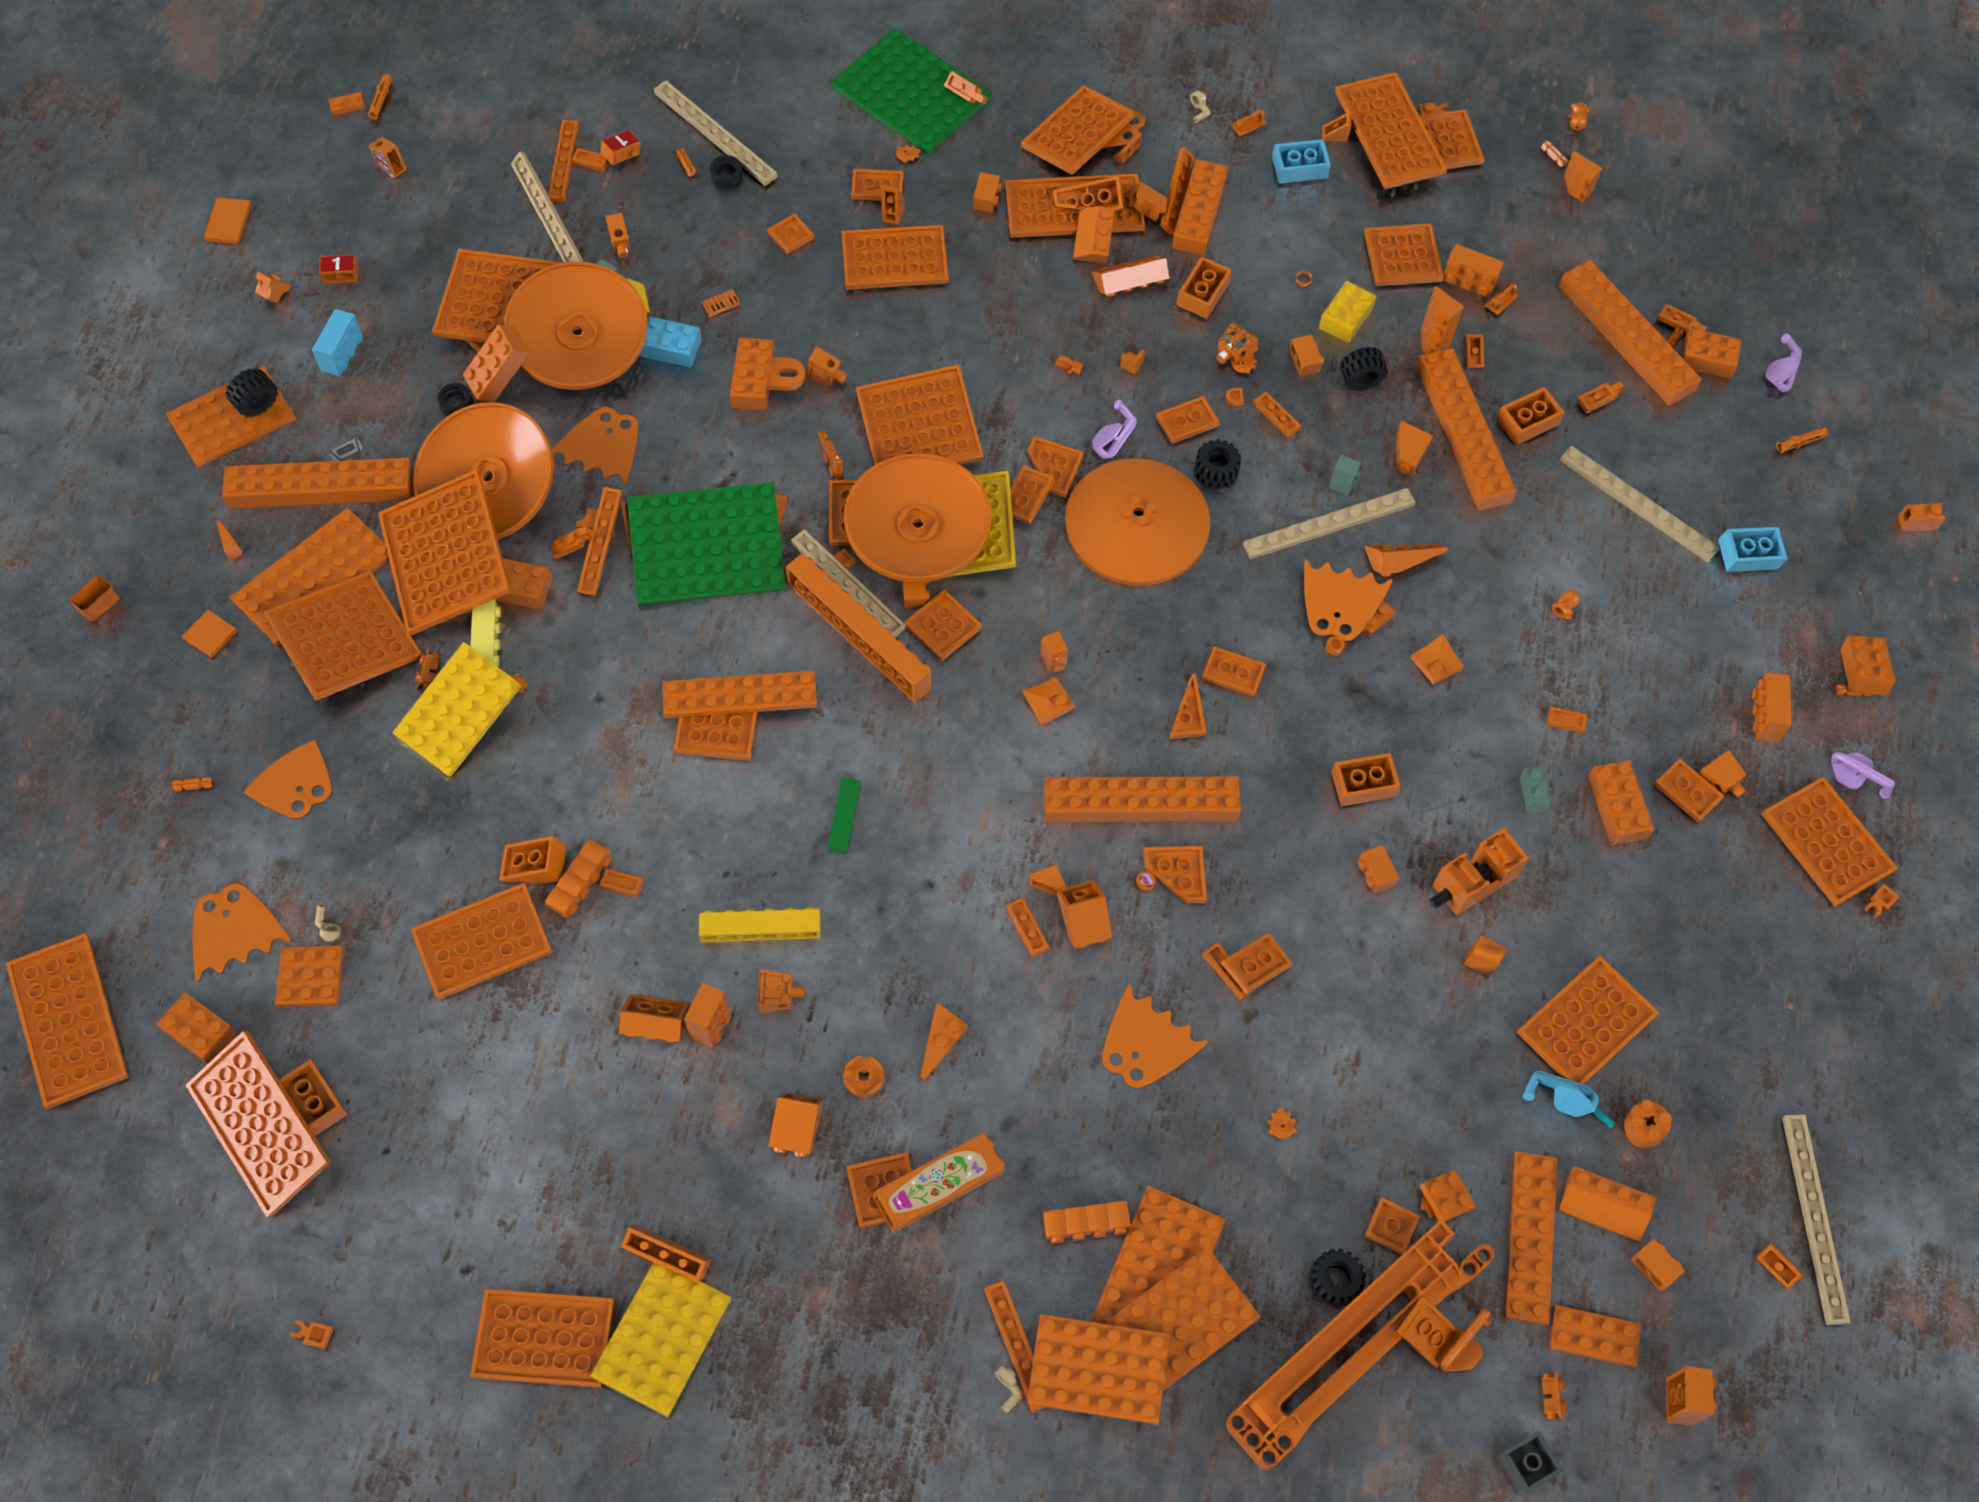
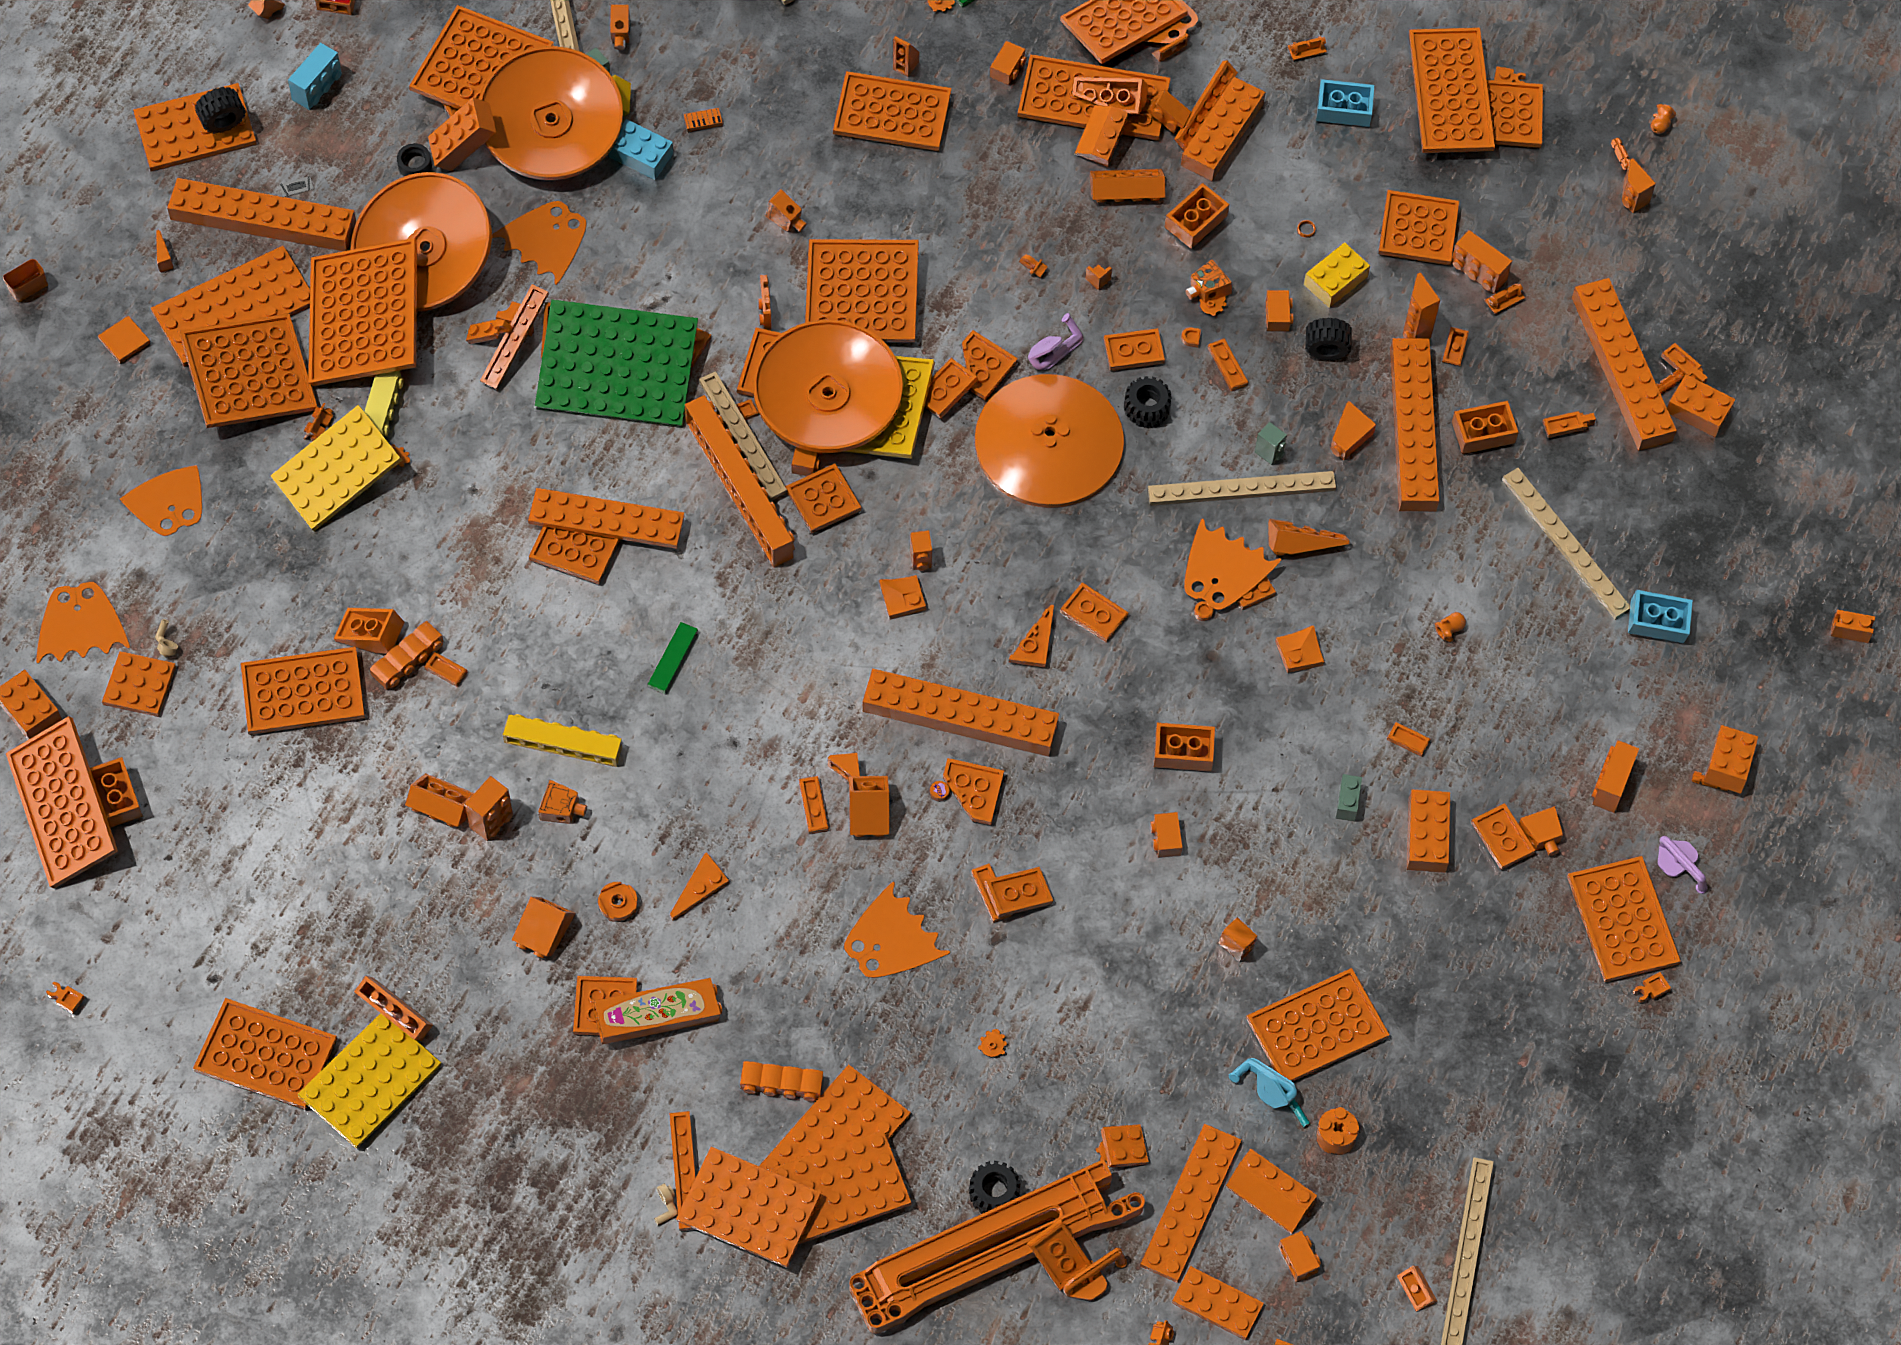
camera: 15 degrees right, 0 degrees up
orange axle [172,776,213,791] -> none
orange brick [495,558,553,610] -> none
orange brick [730,338,806,411] -> none
orange tile [767,213,815,254] -> none
orange plate [851,169,904,201] -> none
tan plate [1190,90,1211,123] -> none
orange slope [1322,112,1351,142] -> none
orange plate [1364,1197,1420,1255] -> none
orange piece [1429,828,1529,916] -> none
lavender piece [1765,333,1802,392] -> none
orange pin [1776,426,1828,453] -> none

